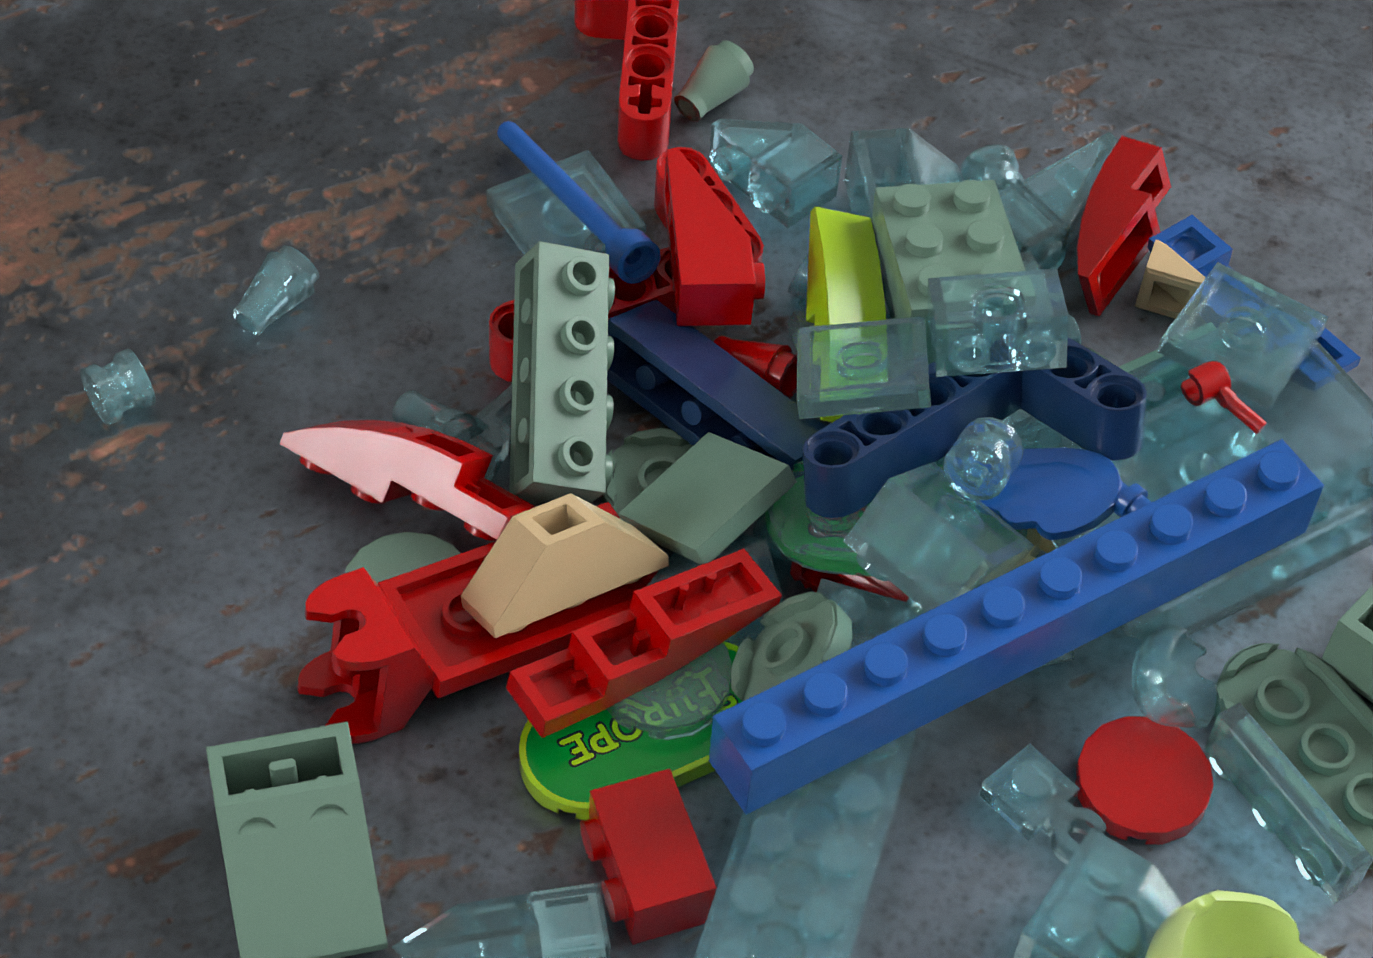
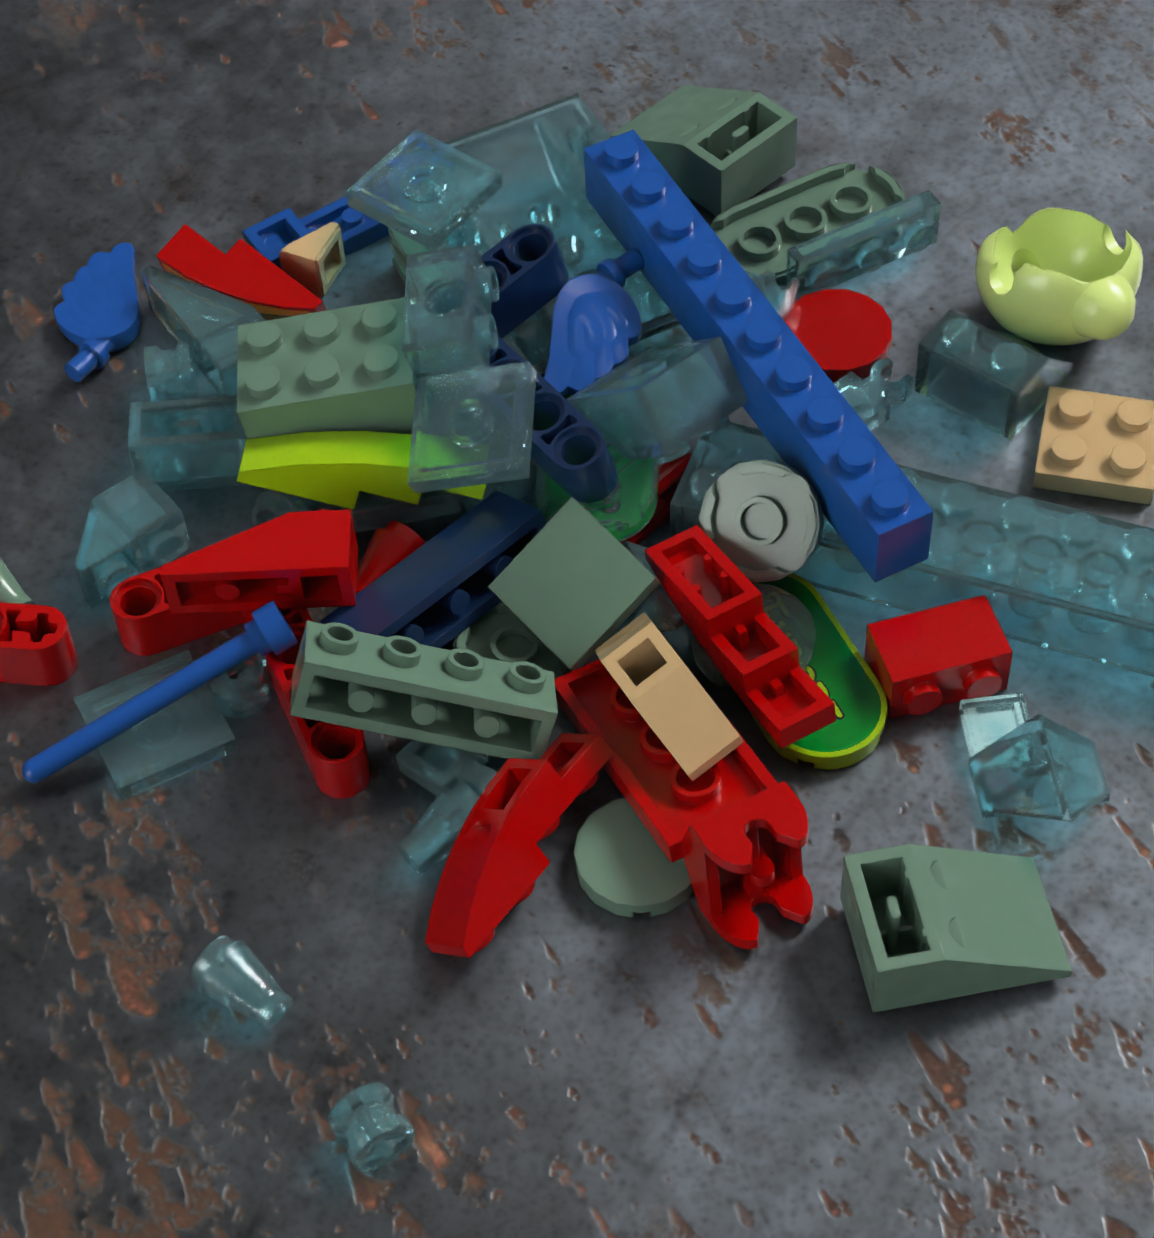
camera: 80 degrees left, 0 degrees up
clear light blue wheel [943,417,1024,500] -> none
red hand [1180,361,1267,435] -> none
none -> blue animal [53,242,141,382]

